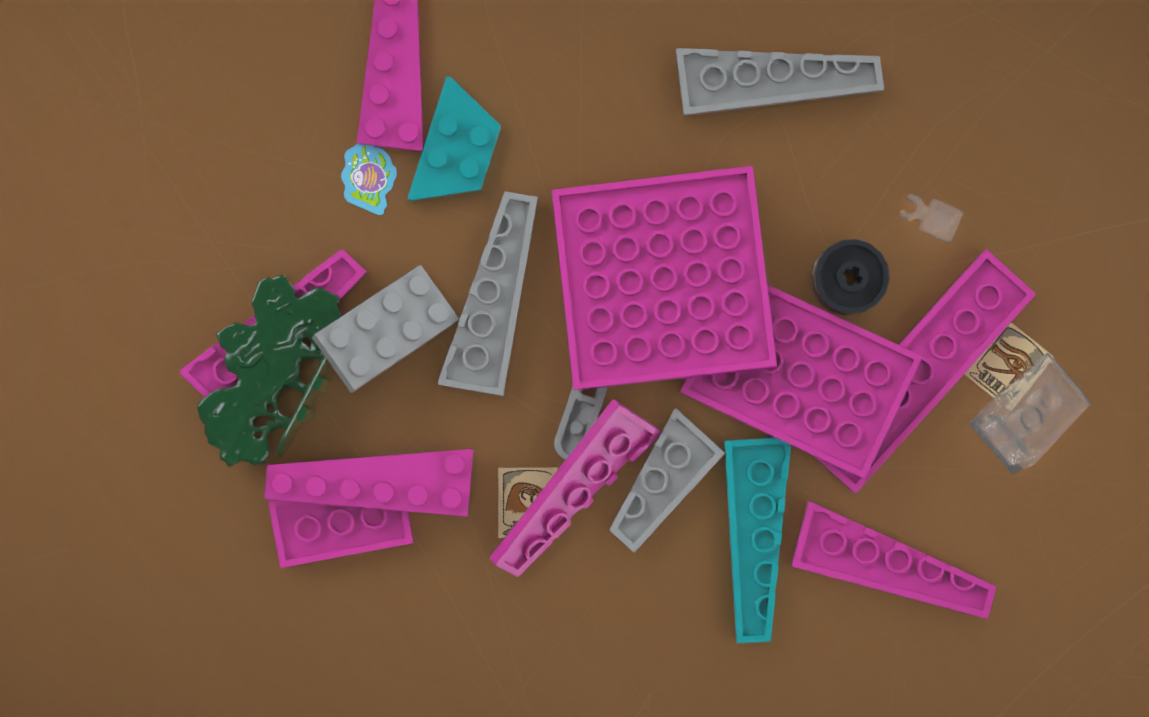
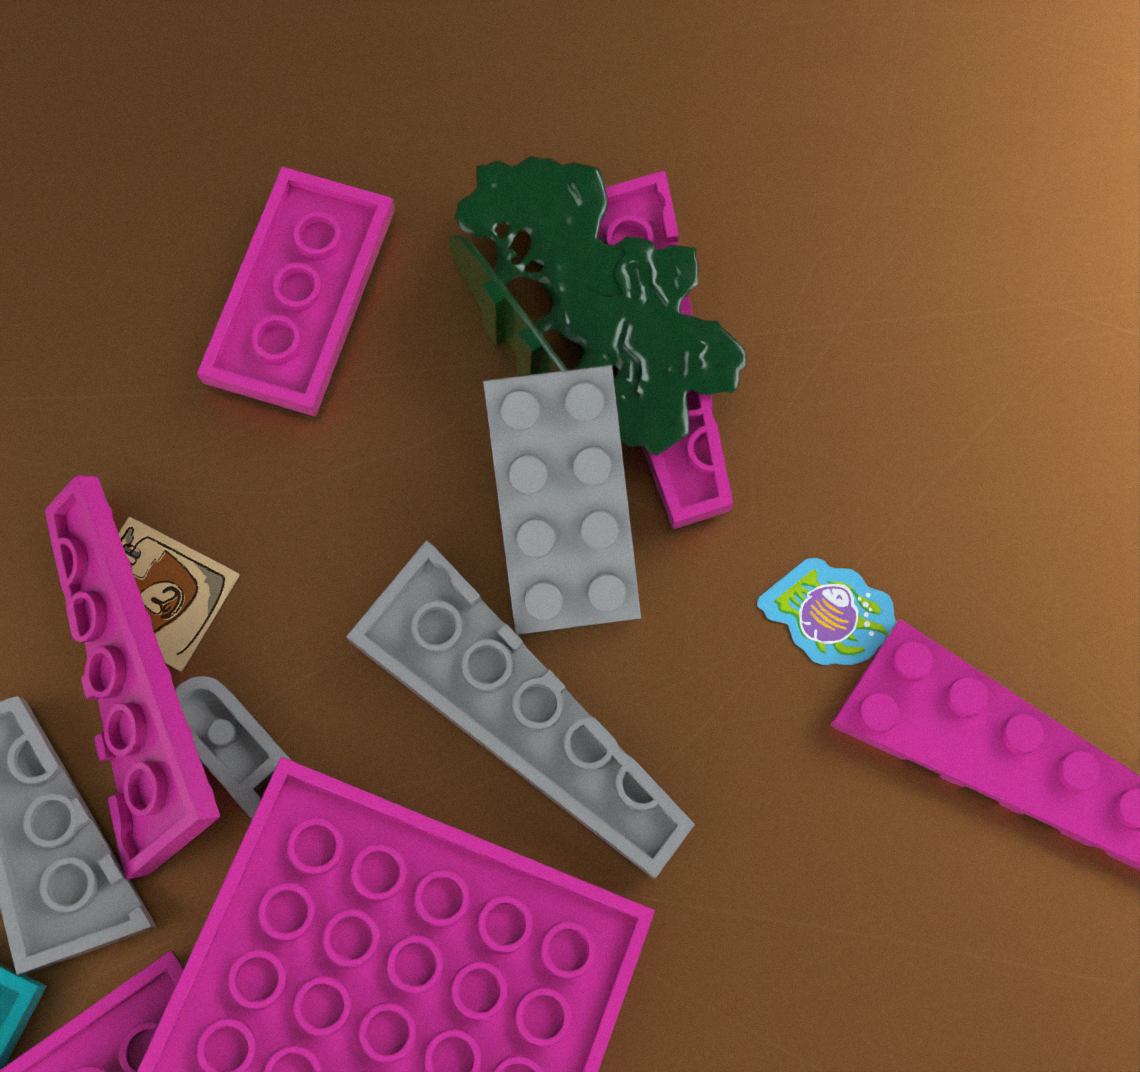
camera: 115 degrees right, 15 degrees down
dark pink wing [264,449,474,516] -> none
teal wing [407,76,501,201] -> none

